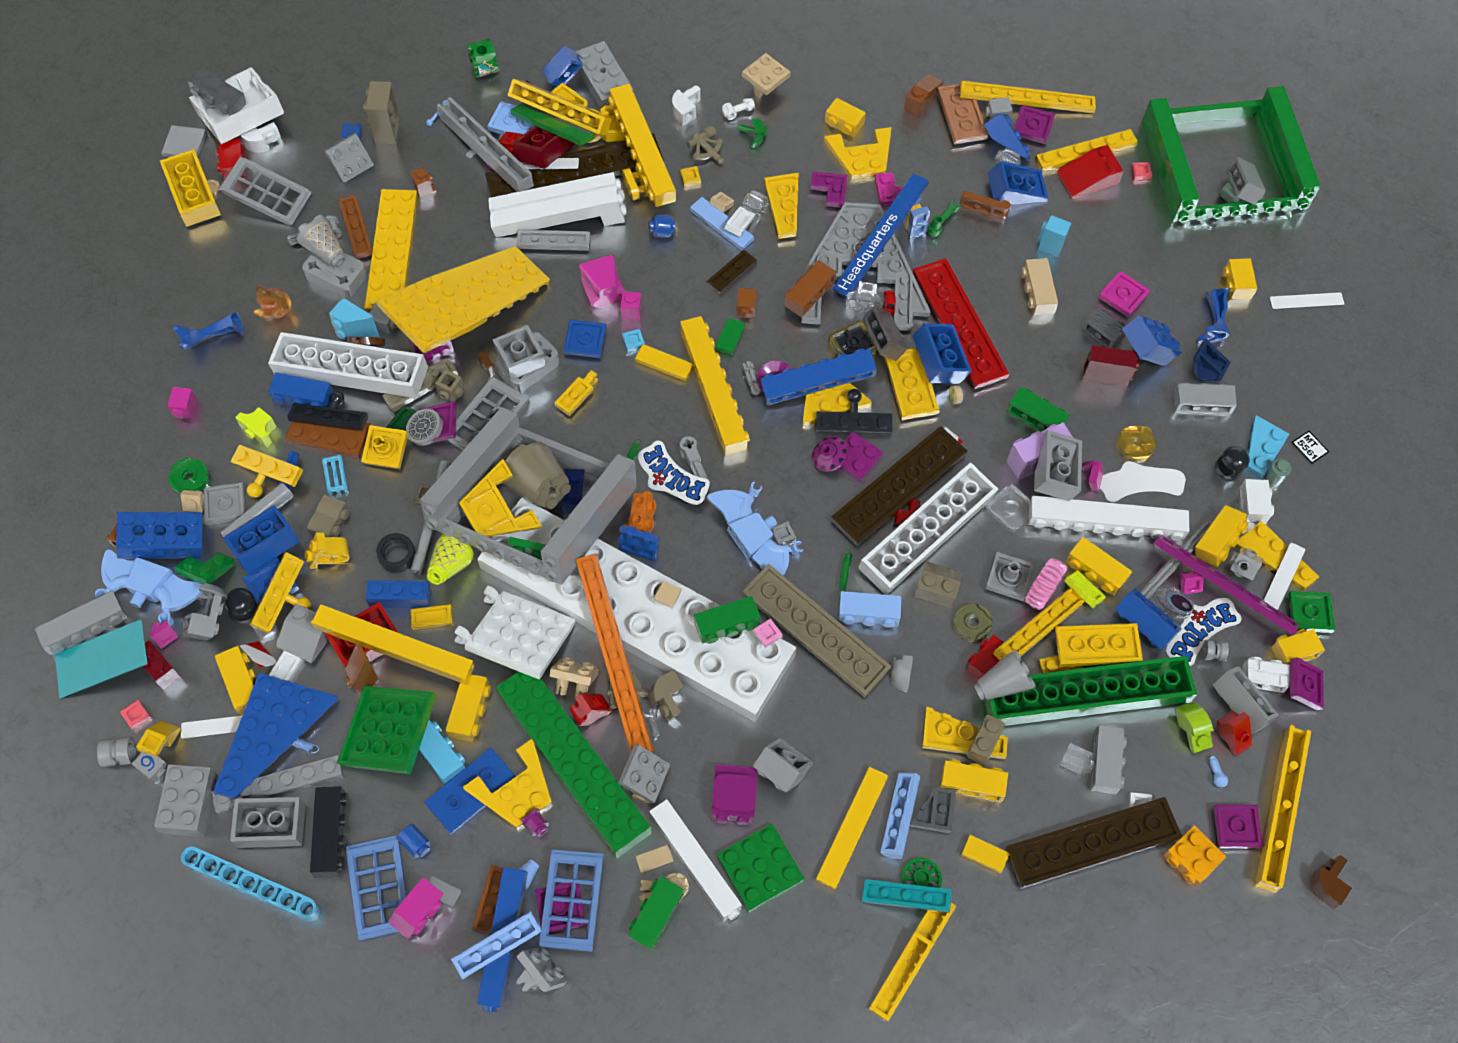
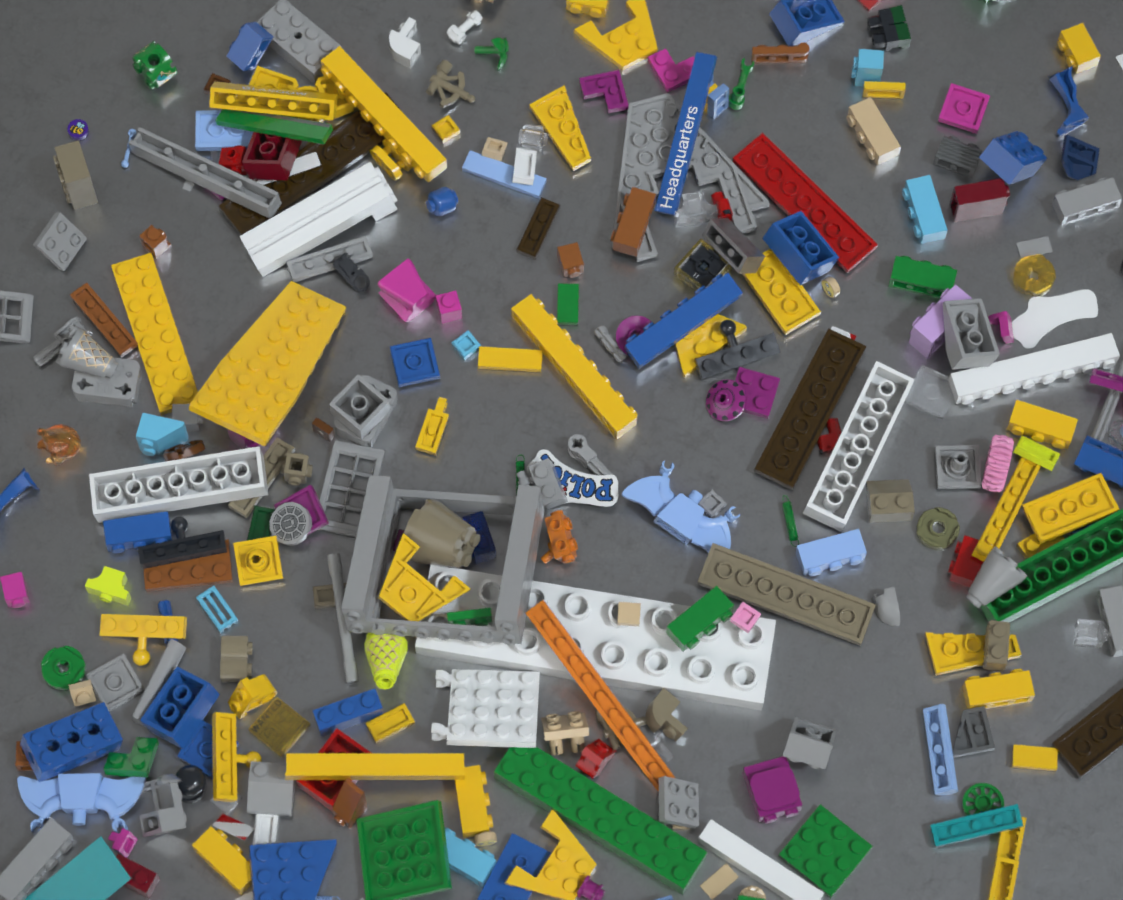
camera: 20 degrees left, 5 degrees up
blue tile [341,123,362,140] -> none
black tyre [376,533,416,573] -> none
blue plate [619,525,660,561] -> none
yellow tile [816,767,888,890] -> none
none -> dark purple tile [67,119,89,141]
none -> clear yellow tile [248,697,311,758]
none -> black piece [333,253,370,292]
none -> tan tile [474,832,497,847]
none -> light grey brick [517,458,568,510]
none -> yellow tile [863,81,906,99]
none -> black hips [867,5,911,52]
none -> medium azure brick [902,175,947,244]
none -> light grey sticker [1016,236,1053,258]

